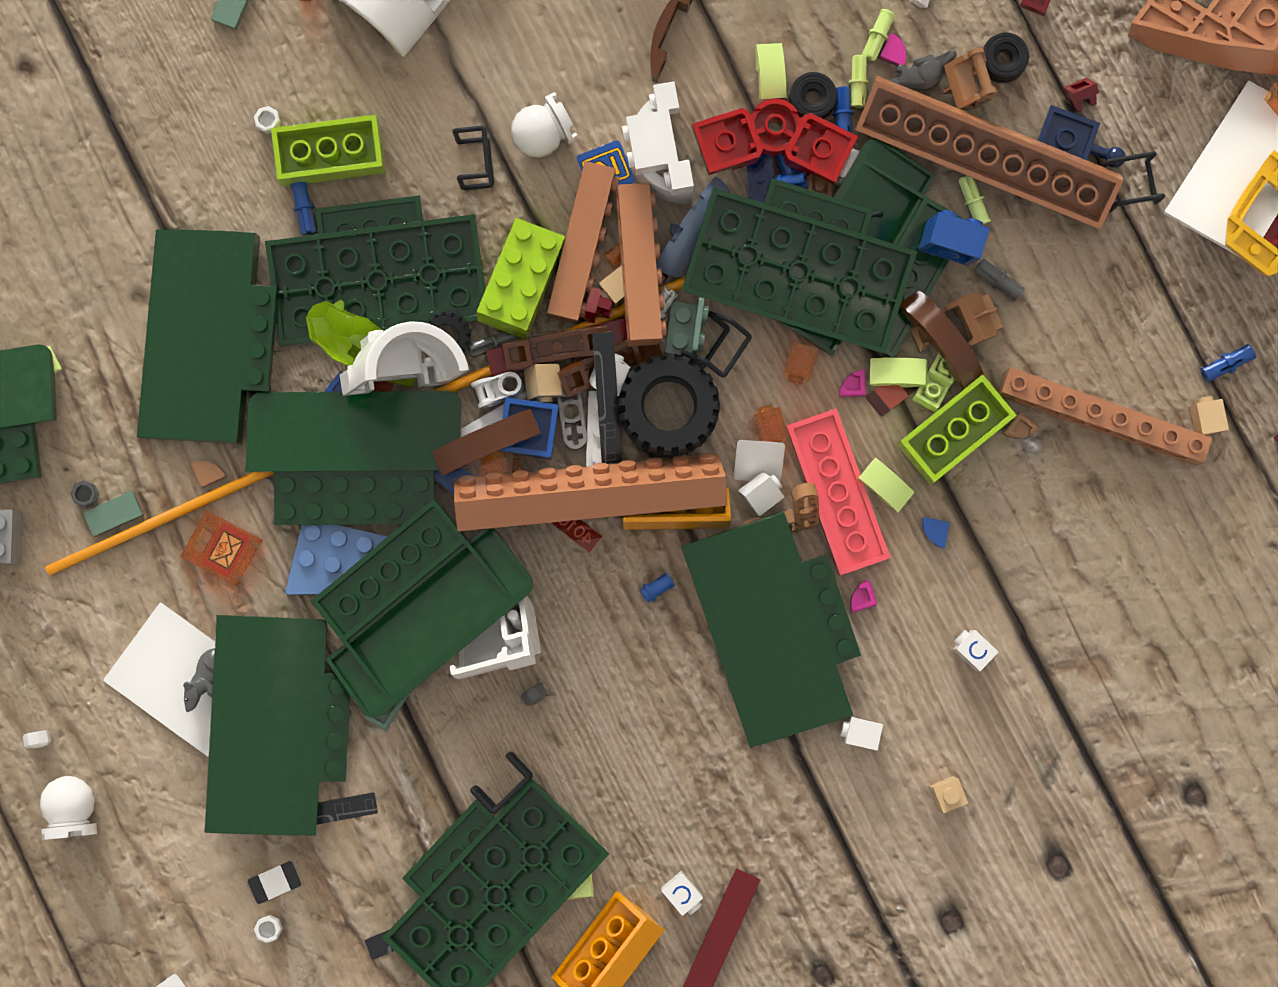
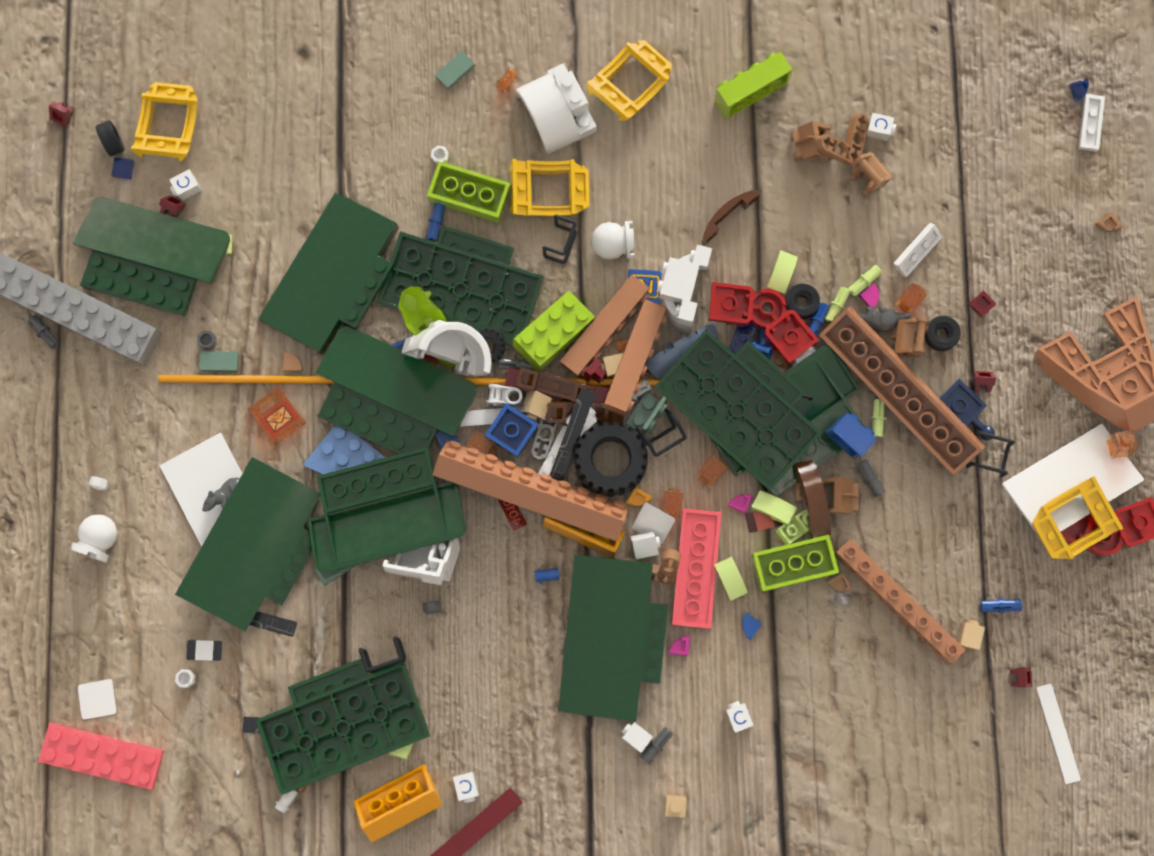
camera: 30 degrees right, 5 degrees down
reddish brown slope [432,409,541,476] -> none
none -> yellow wedge [509,159,590,216]
none -> light orange tile [625,487,652,507]
none -> dark grey axle [640,727,673,765]
none -> clear orange brick [895,283,927,313]

